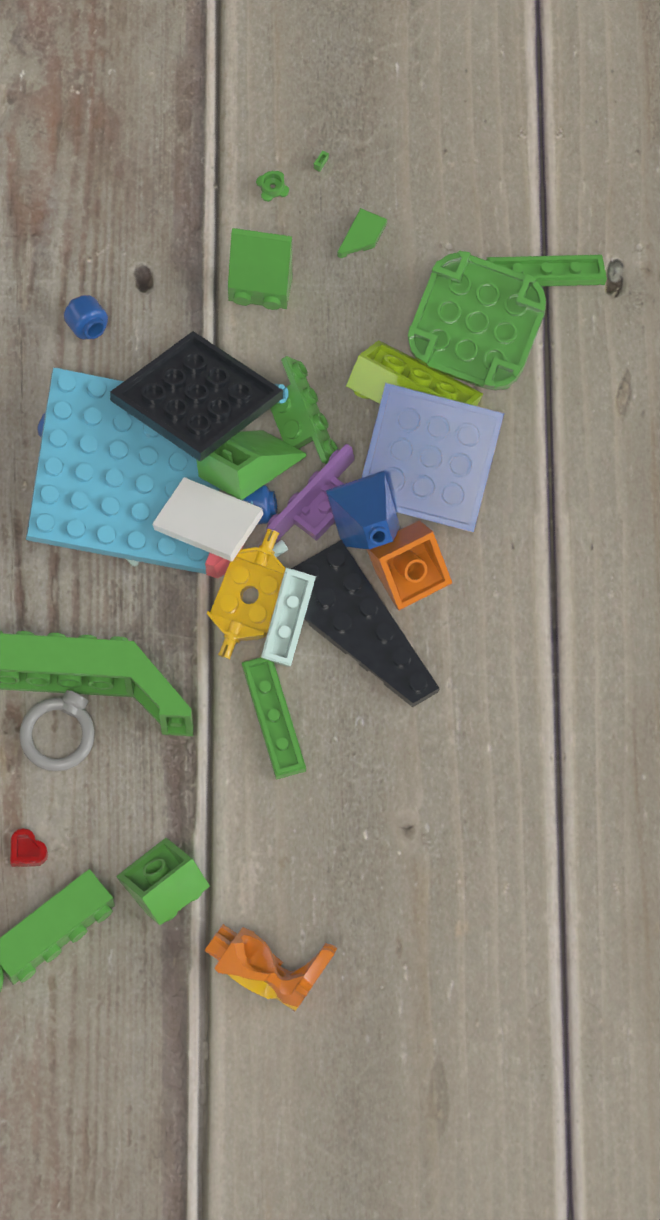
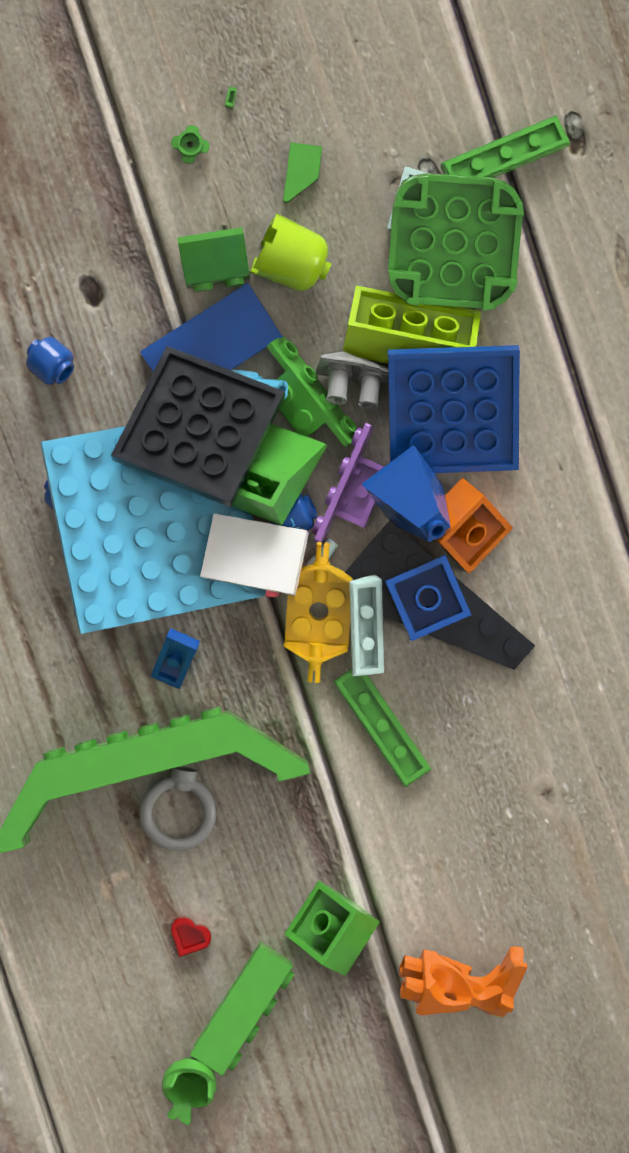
camera: 15 degrees left, 20 degrees up
none -> blue tile [140,283,283,372]
none -> blue slope [150,628,200,689]
none -> lime cylinder [250,213,332,291]
none -> light grey connector [315,351,388,410]
none -> blue brick [384,555,471,641]

